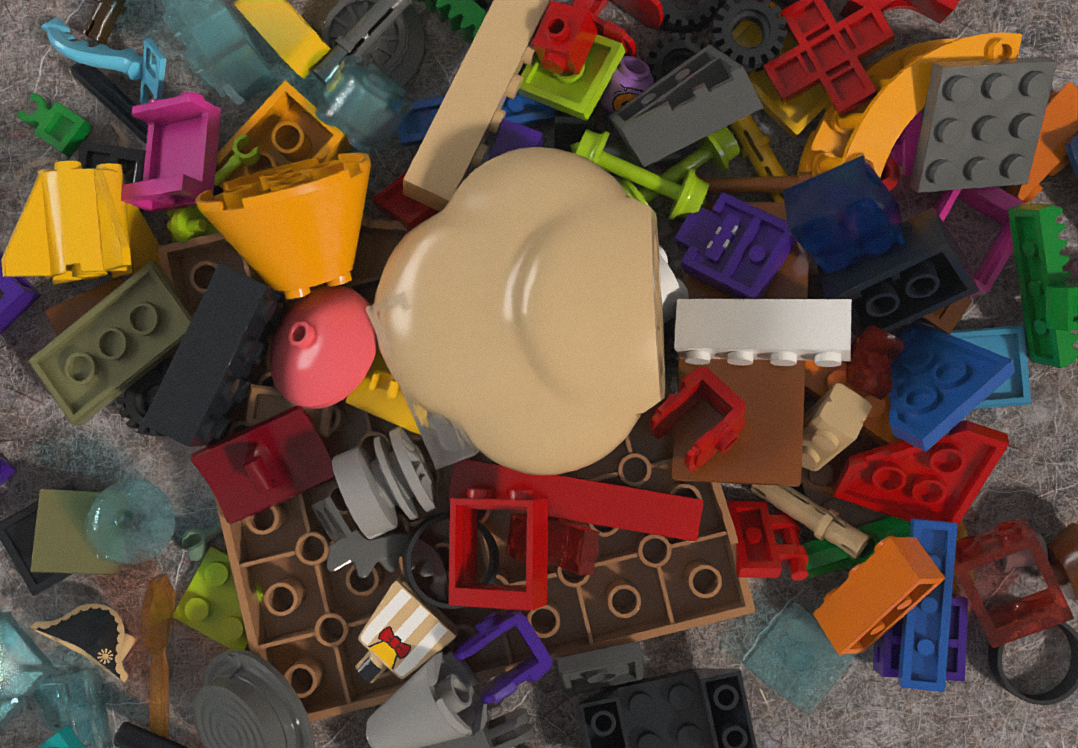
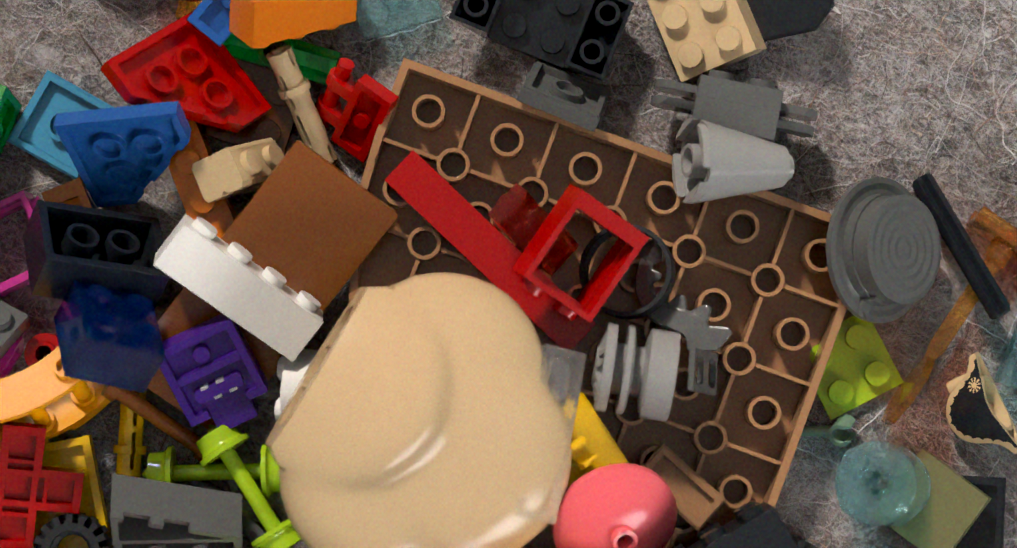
camera: 155 degrees left, 0 degrees up
dark red shield [190,405,335,524] -> none
torso [355,574,459,683] -> none
dark purple piece [452,609,552,704] -> none
red piece [649,367,746,473] -> none
clear red bracket [846,325,904,400] -> none

